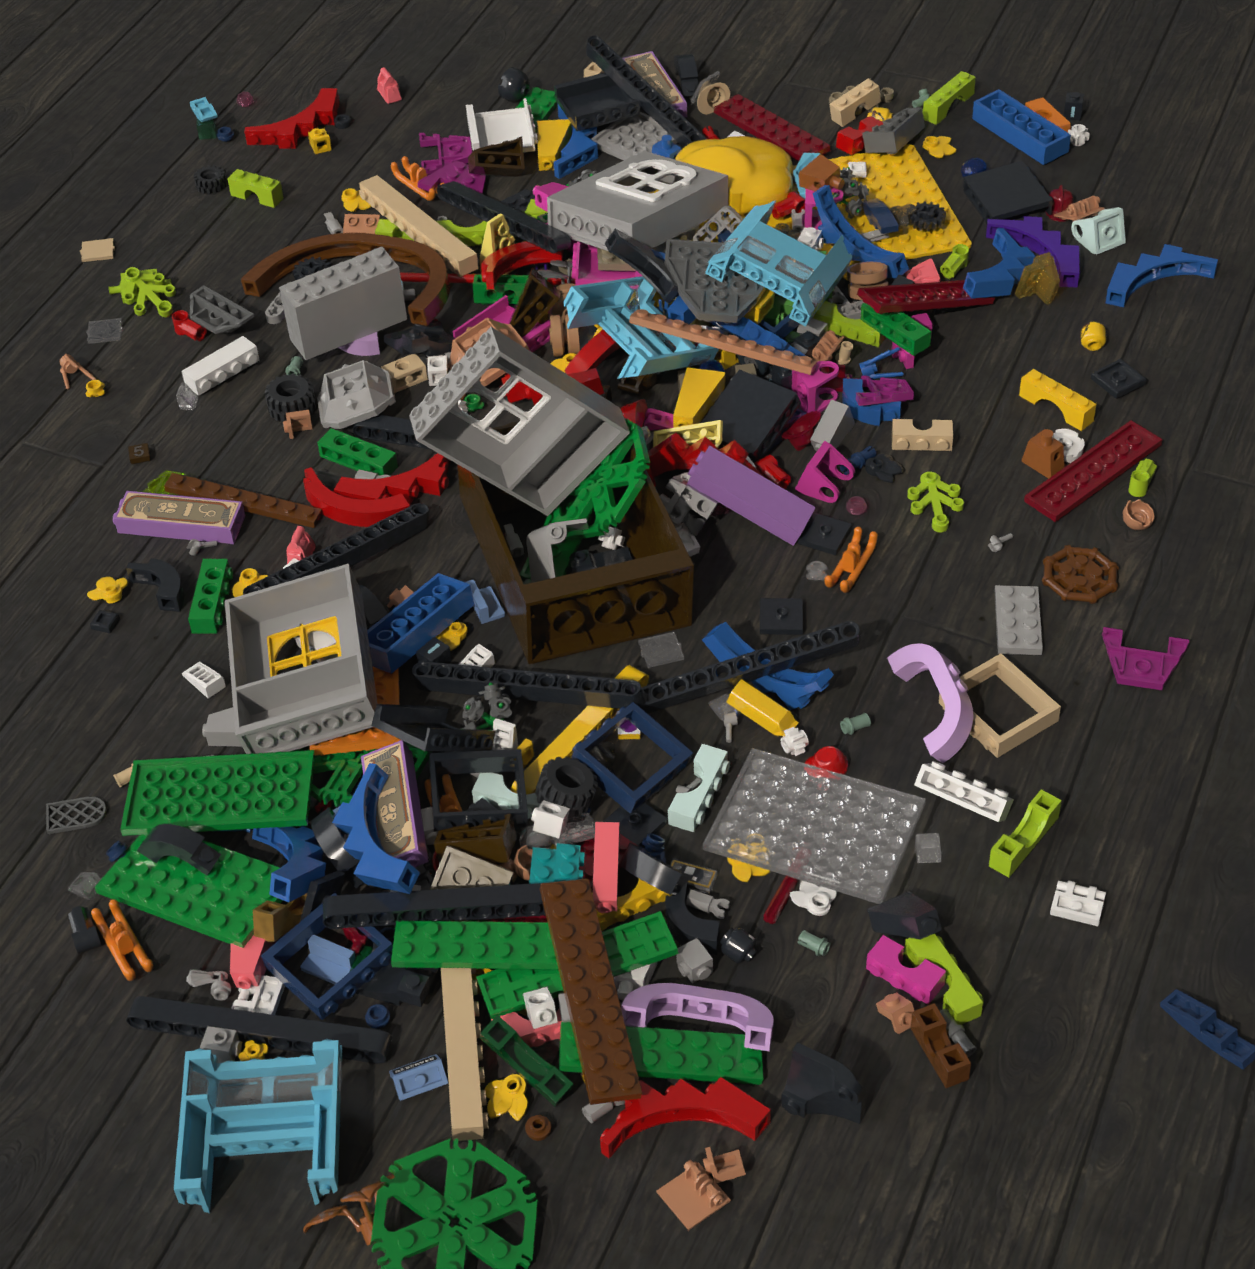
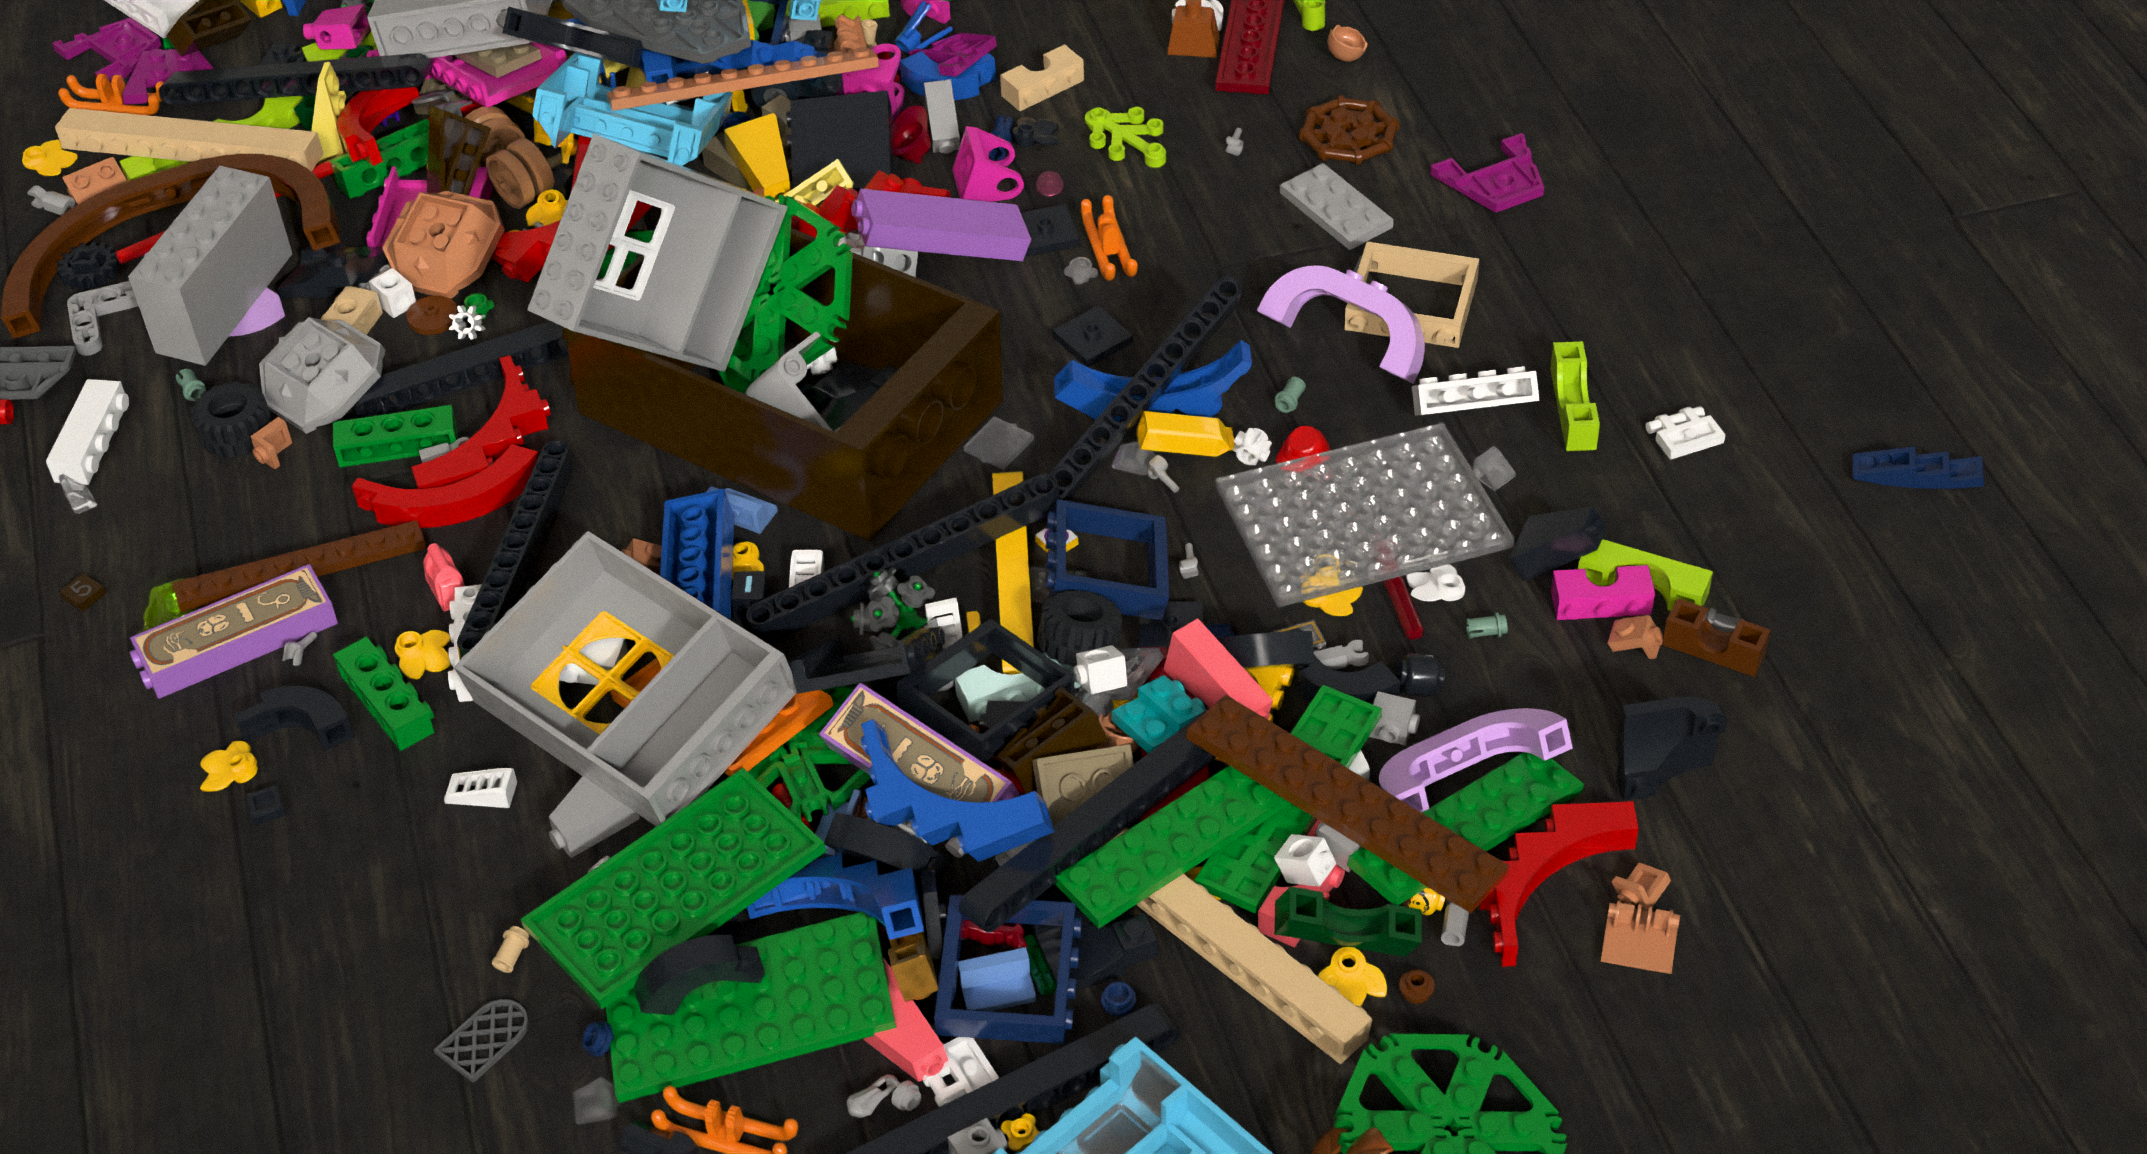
camera: 40 degrees left, 0 degrees up
medium blue panel [389,1054,448,1101] -> none
light aqua arch [668,744,730,832] -> none

